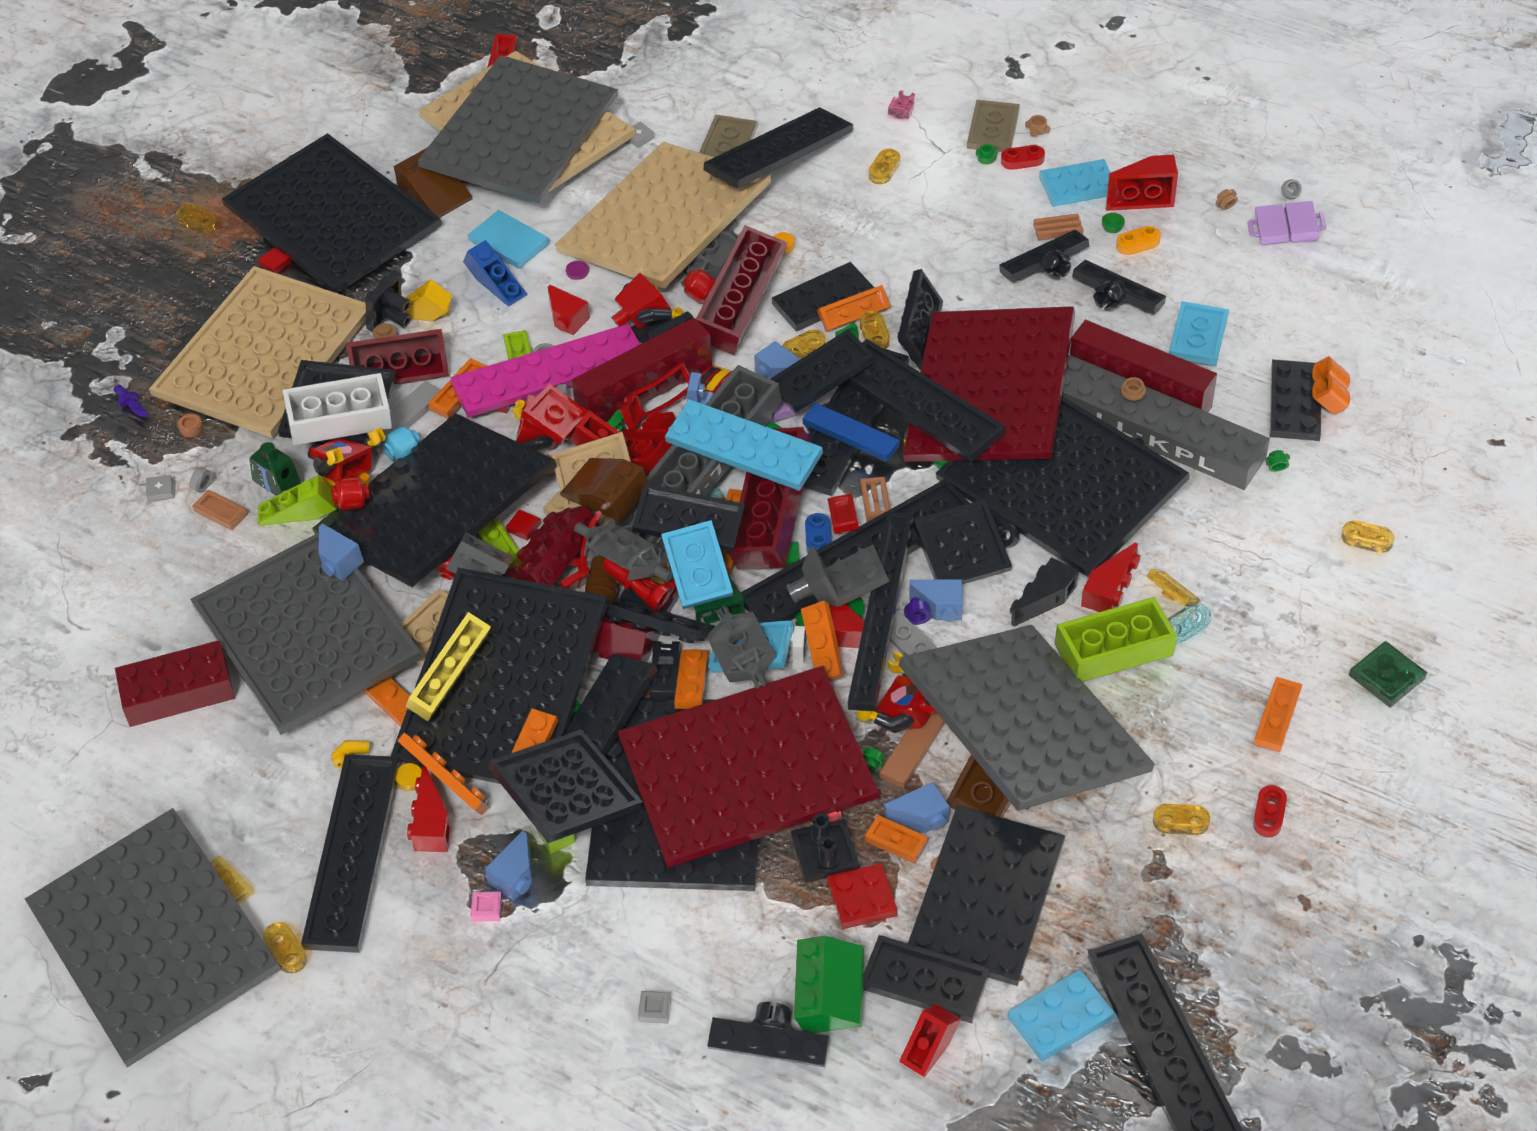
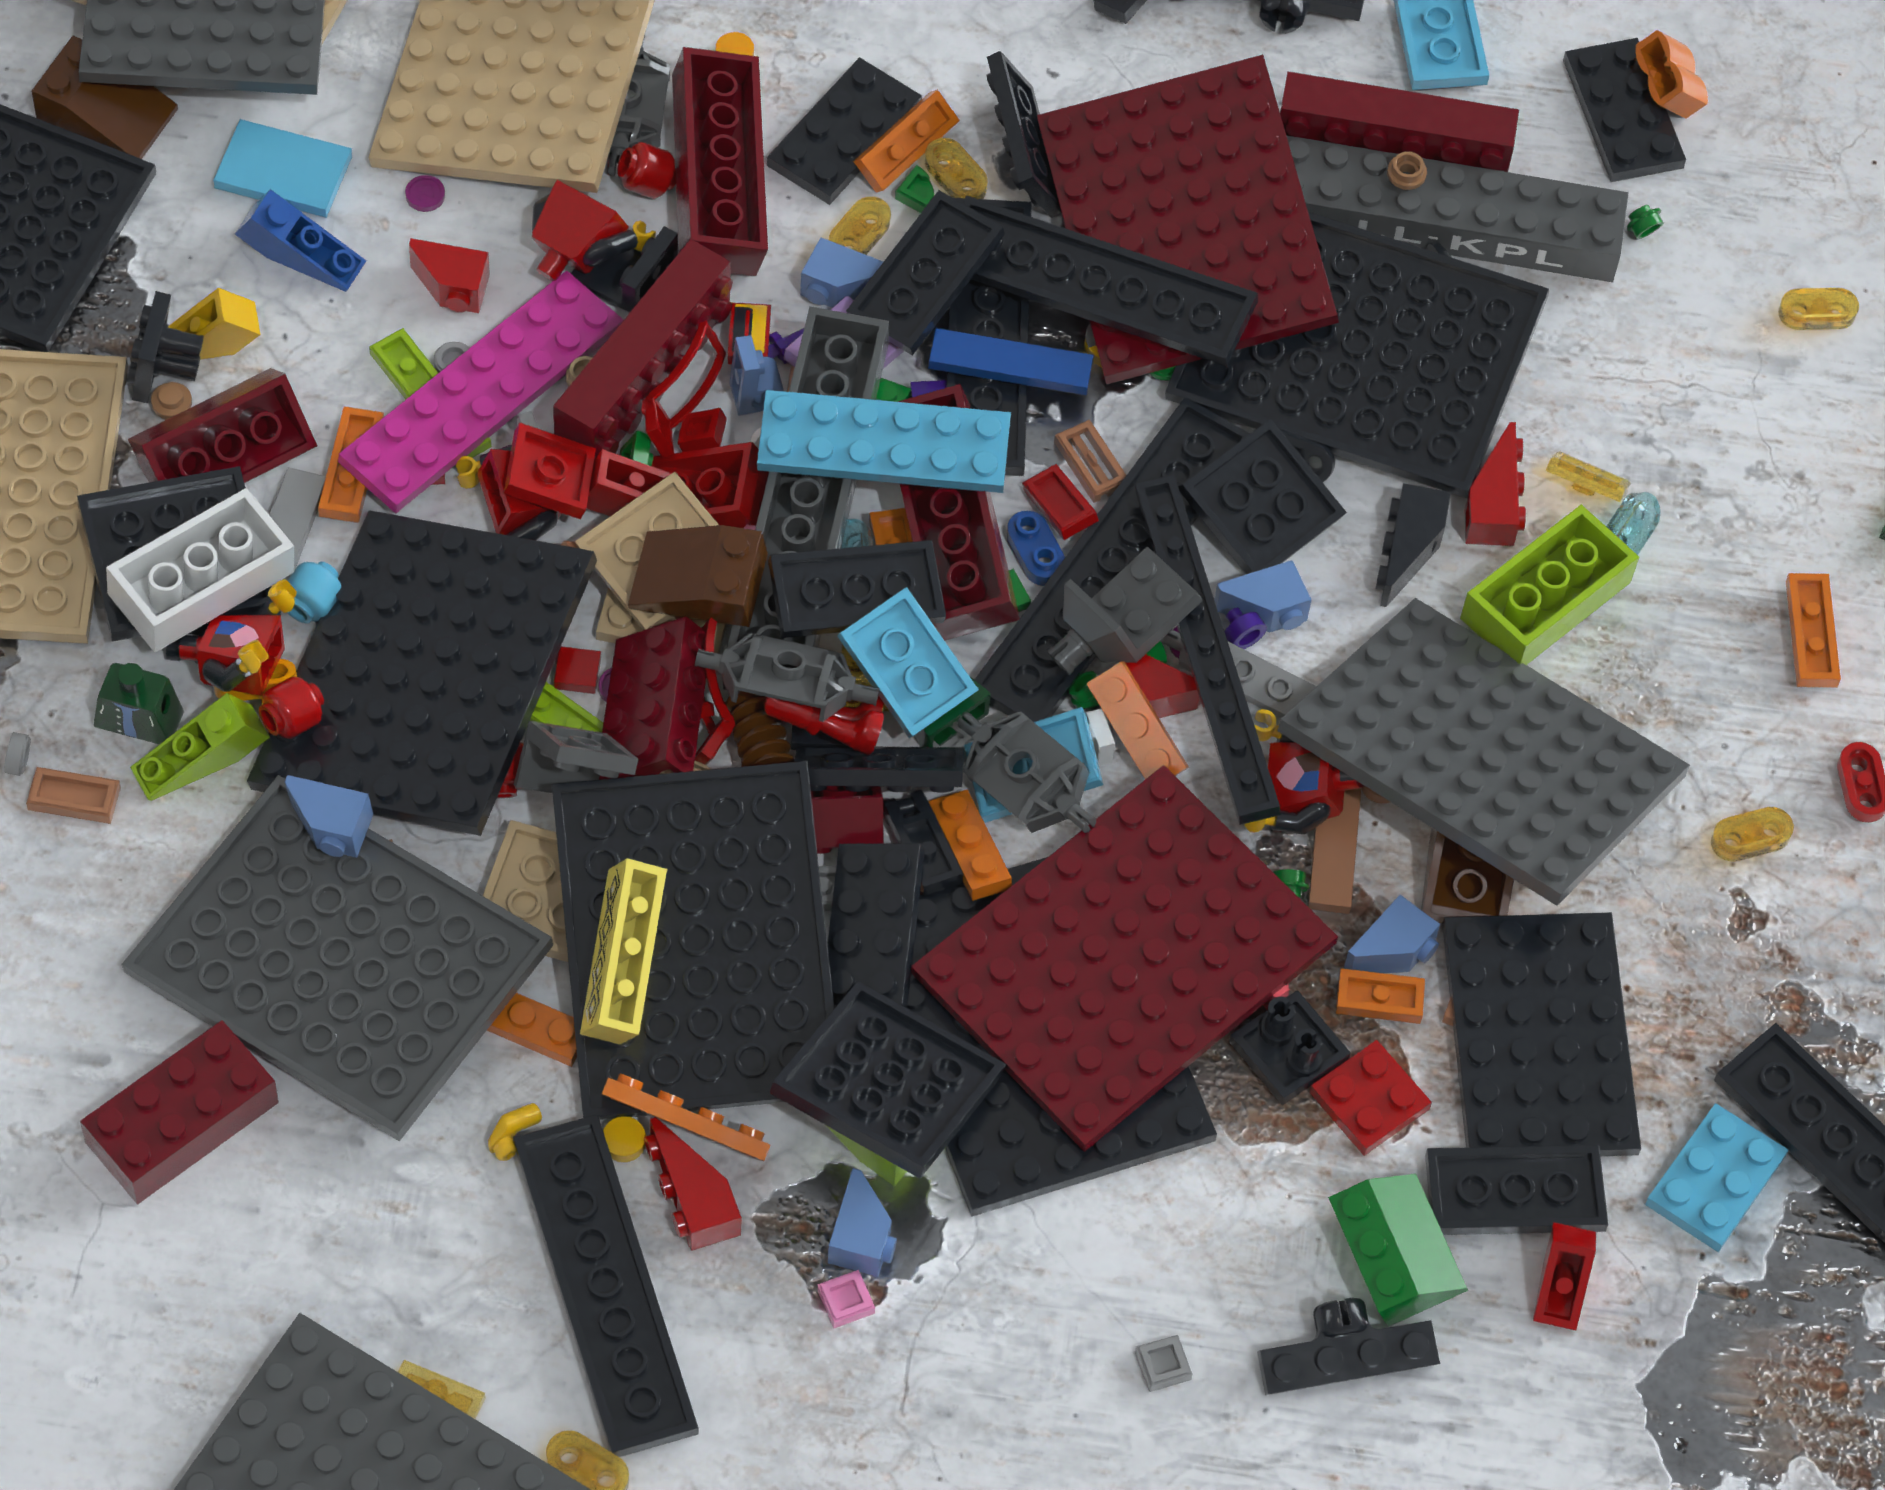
camera: 30 degrees left, 10 degrees up
orange plate [512,709,558,753] -> none

